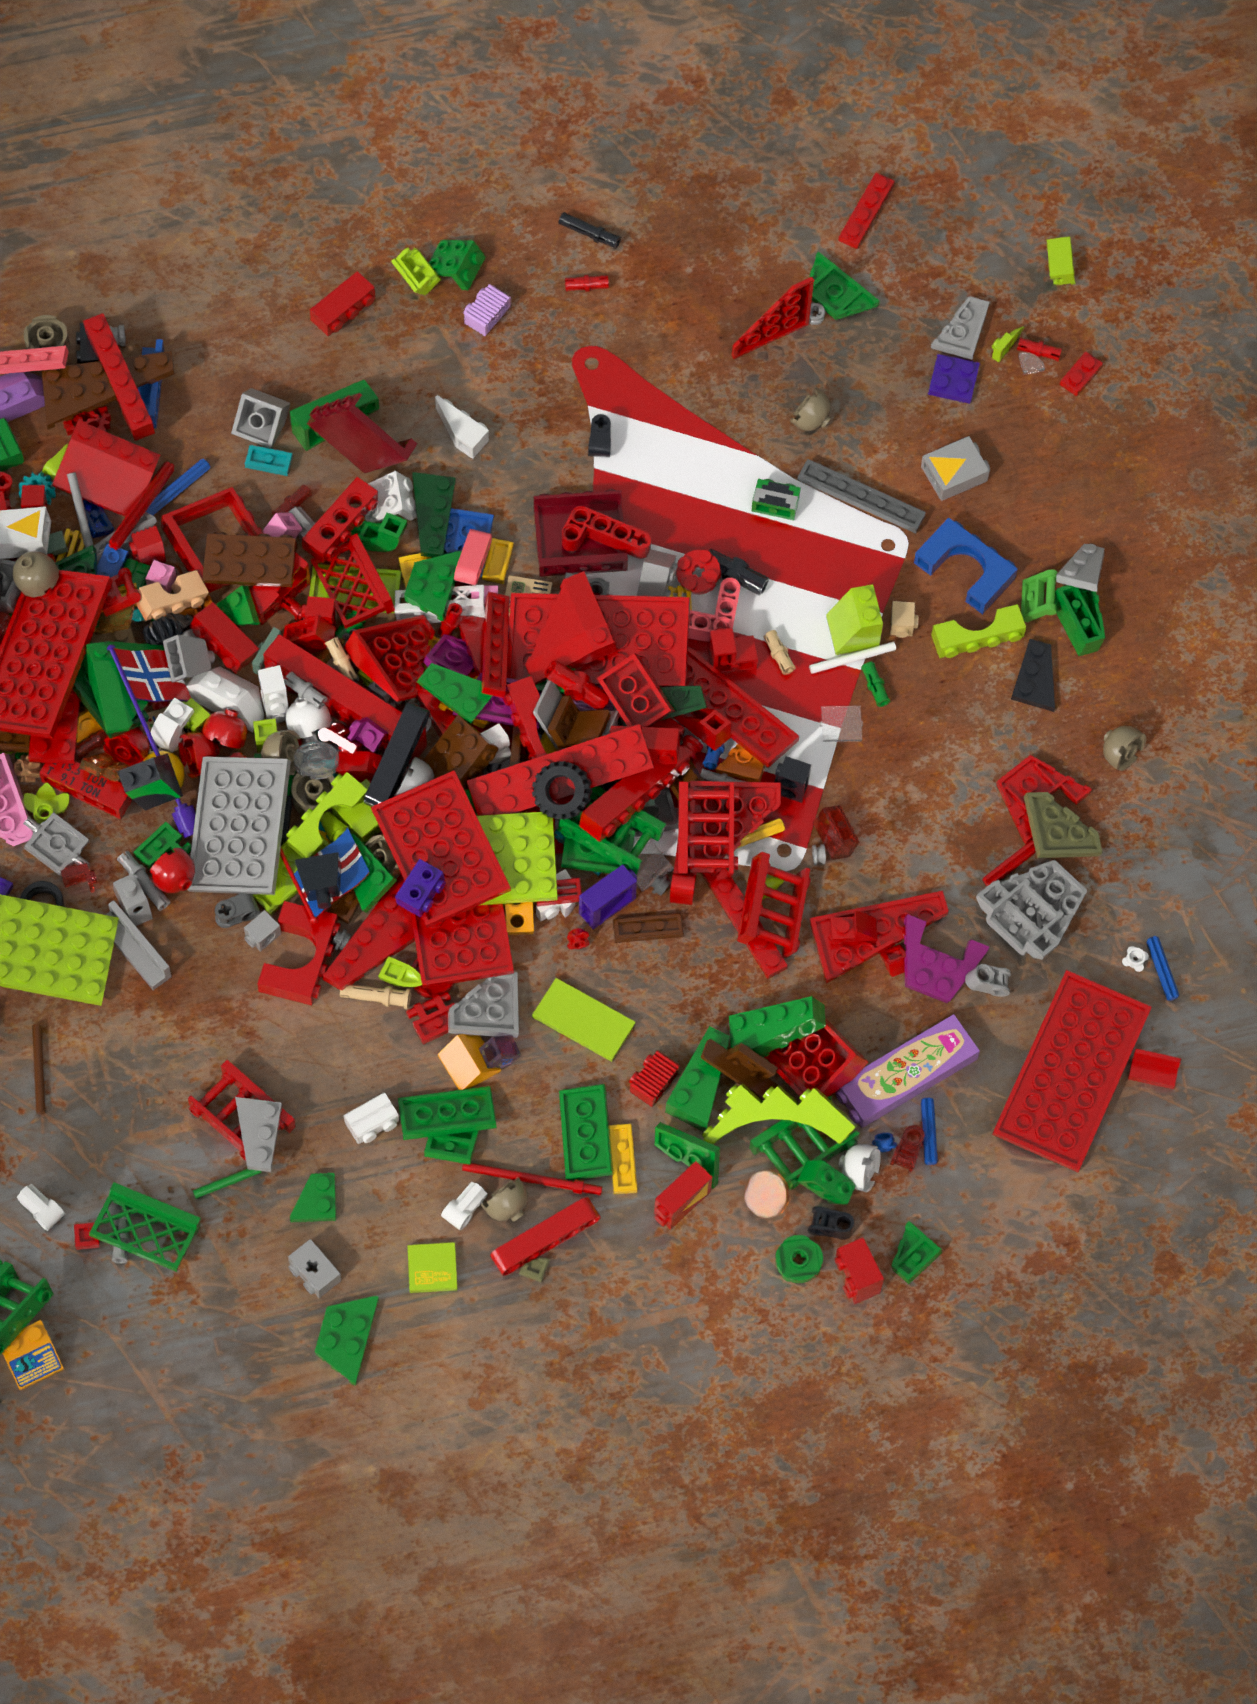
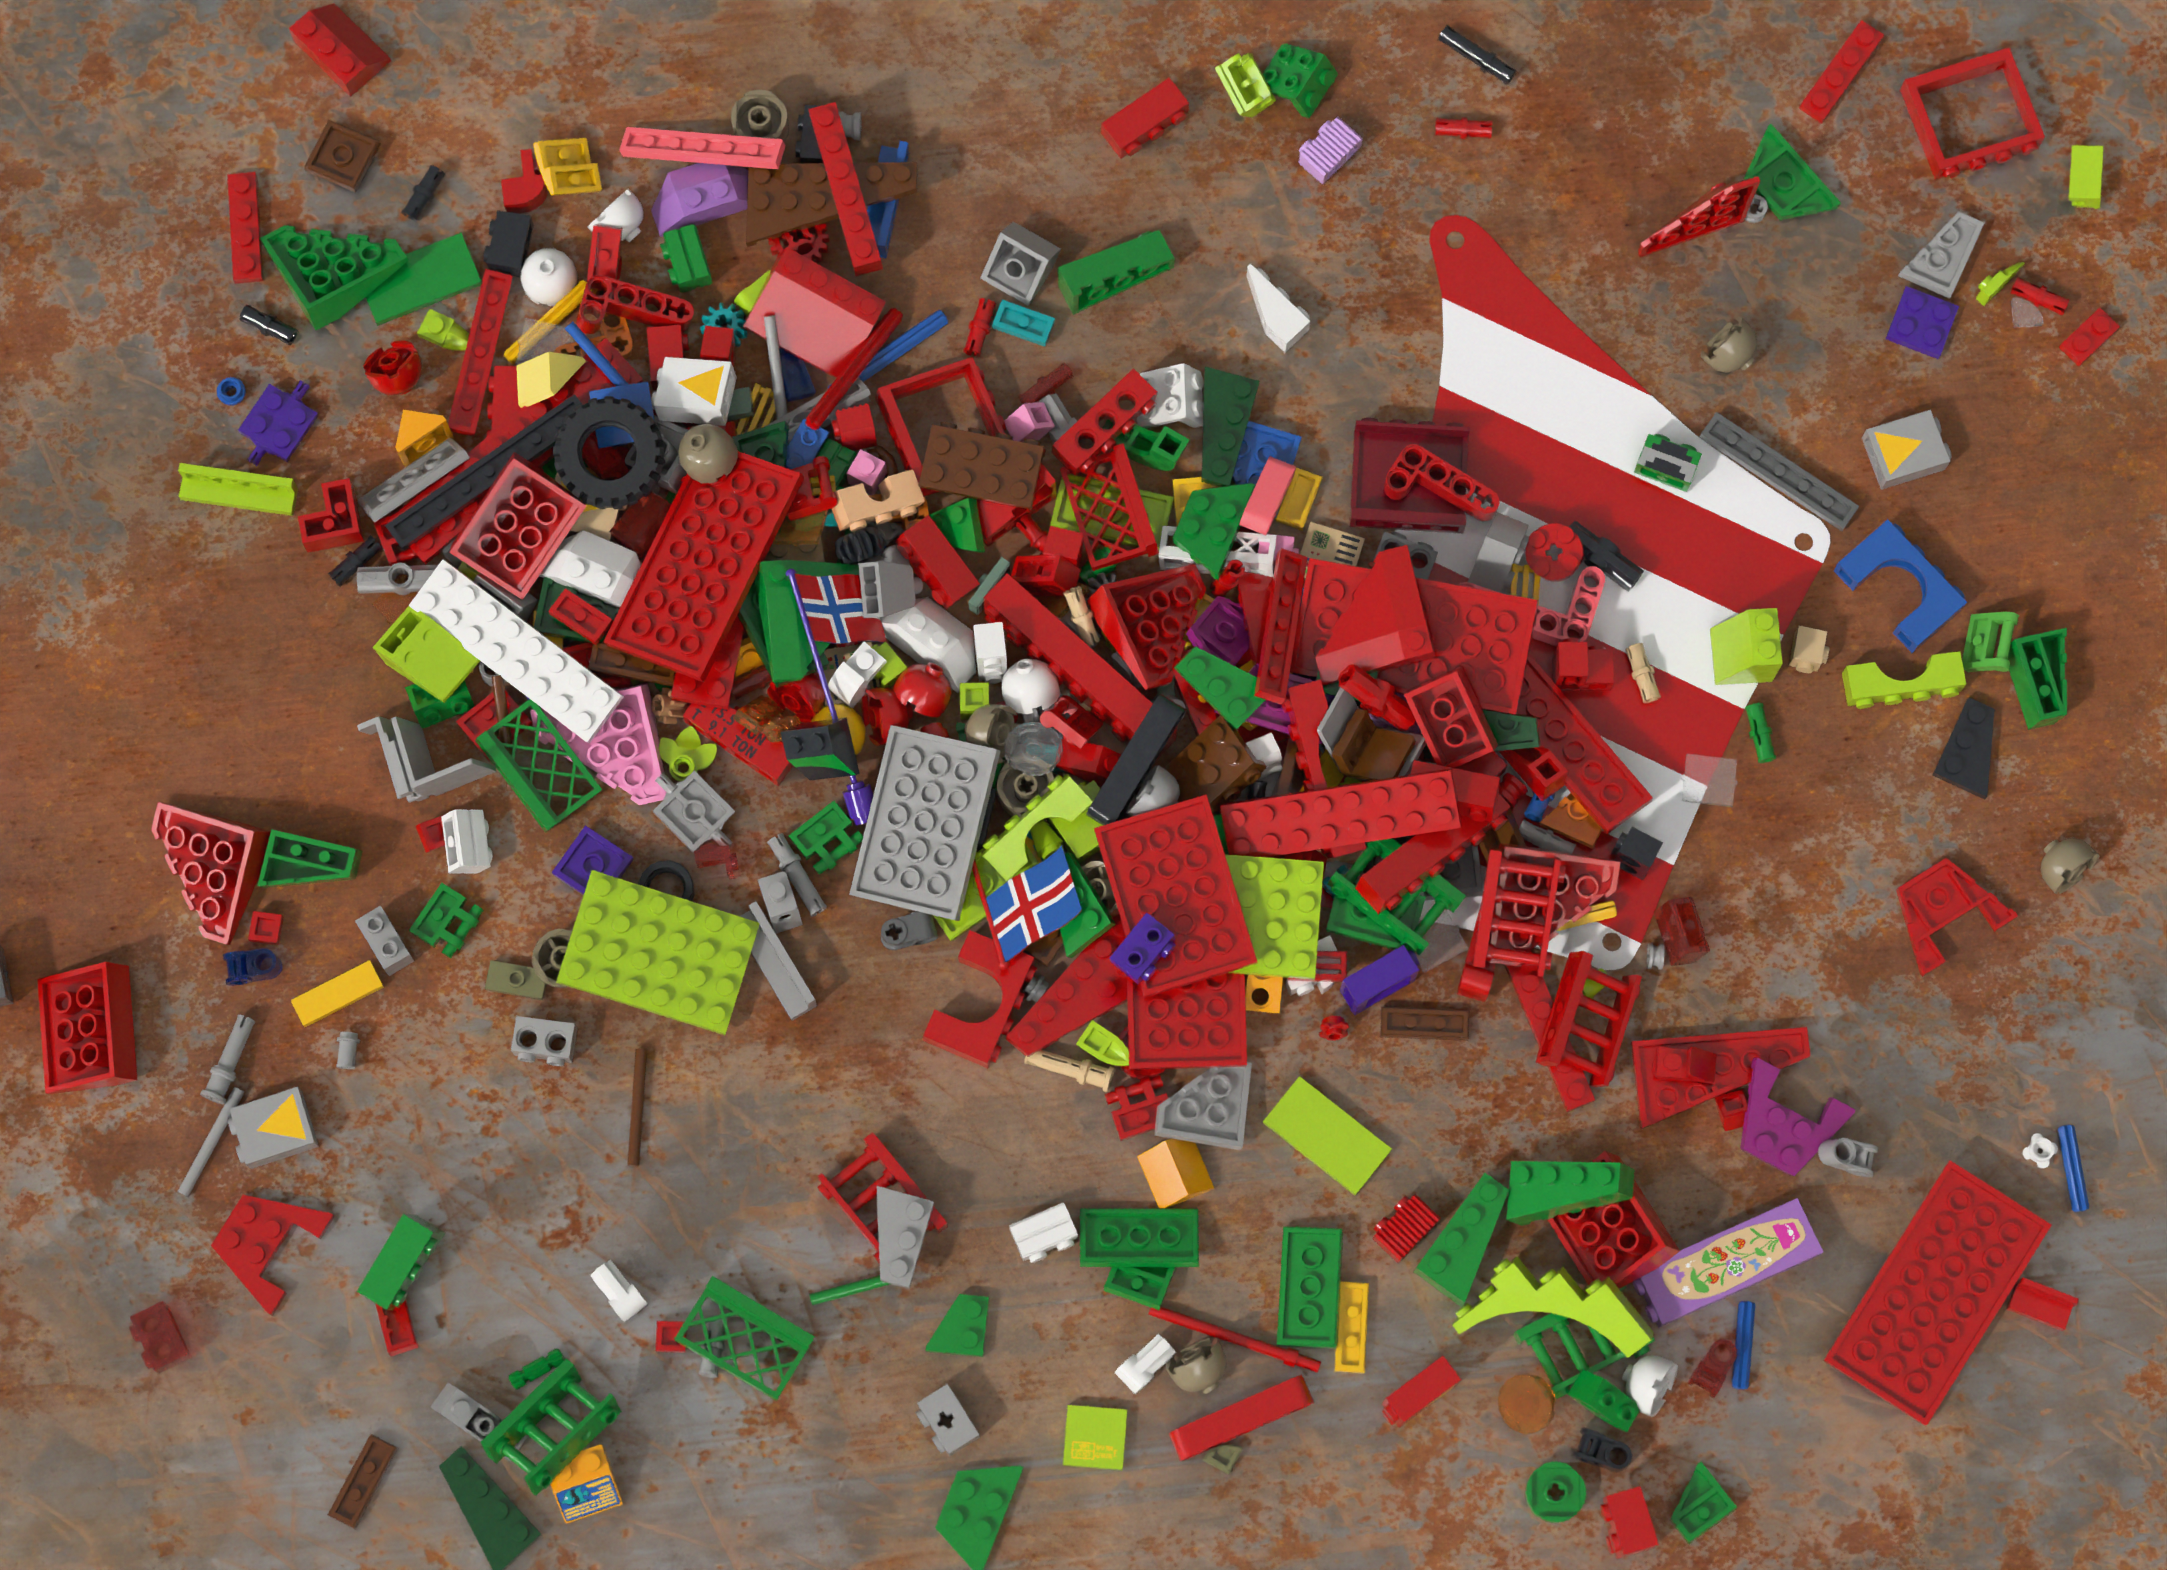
camera: 10 degrees right, 10 degrees up
red cylinder [149,848,195,893] -> none
light grey brick [244,910,281,952] -> none
light grey pin [284,672,328,709] -> none
black torso [295,852,342,909] -> none
dark red panel [307,393,418,474] -> none
magenta bracket [347,717,388,752] -> none
brick [479,1035,521,1069] -> none
black tyre [532,761,592,819] -> none
black piece [588,414,611,458] -> none
dark grey plate [651,874,671,896] -> none
green wing [655,1122,720,1189] -> none
reddish brown bracket [701,1039,779,1101] -> none
white bar [809,641,896,674] -> none
blue plate [872,1132,897,1152] -> none
light grey wedge [976,860,1087,959] -> none
red axle [982,839,1036,886] -> none
olive plate [1024,792,1103,858] -> none
light grey wing [1056,544,1104,592] -> none
none -> red pin [963,298,996,357]
none -> red window [1900,48,2045,179]

